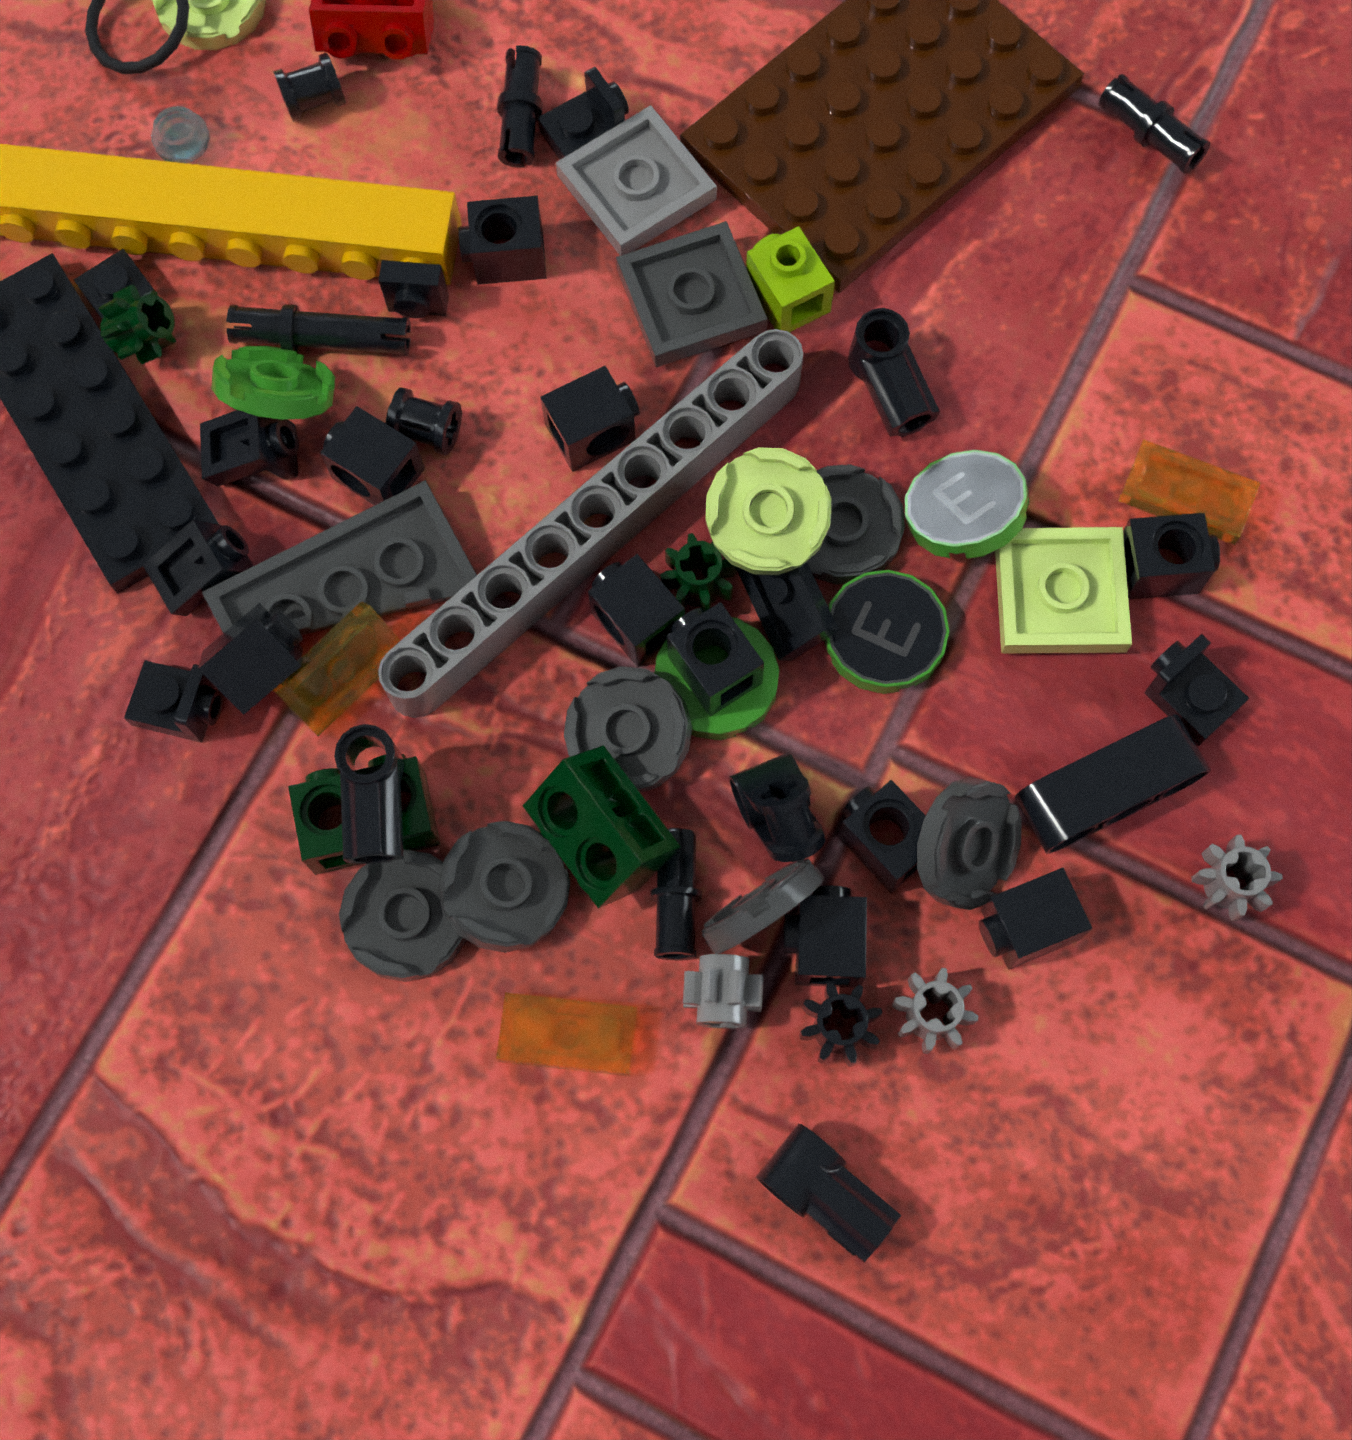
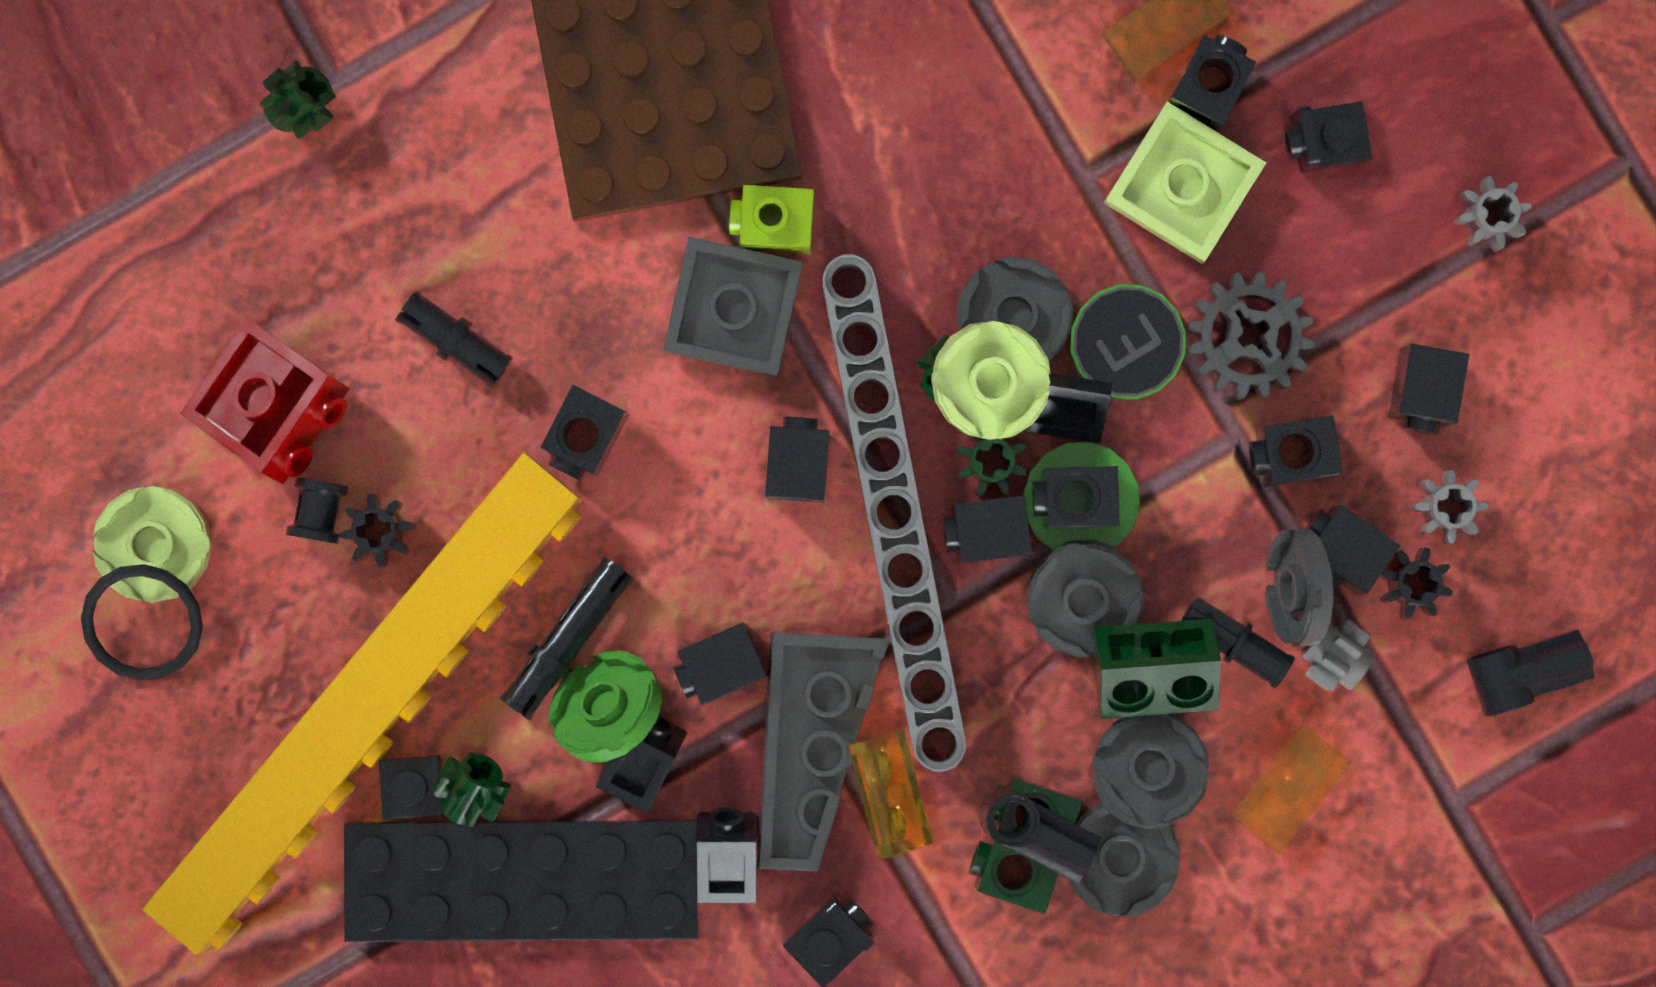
camera: 60 degrees left, 15 degrees up
clear light blue plate [151,106,210,163] -> none
black brick [198,603,303,715] -> none
black plate [379,260,449,318] -> none
black bush [385,387,462,455] -> none
black bracket [537,67,629,160] -> none
light grey plate [556,105,717,255] -> none
black piece [729,752,826,862] -> none
black piece [848,308,940,438] -> none
tile [905,450,1029,559] -> none
dark grey tile [917,776,1022,910] -> none
black beam [1015,714,1211,854] -> none
none -> black gear [339,494,416,567]
none -> dark grey gear [1185,272,1315,400]

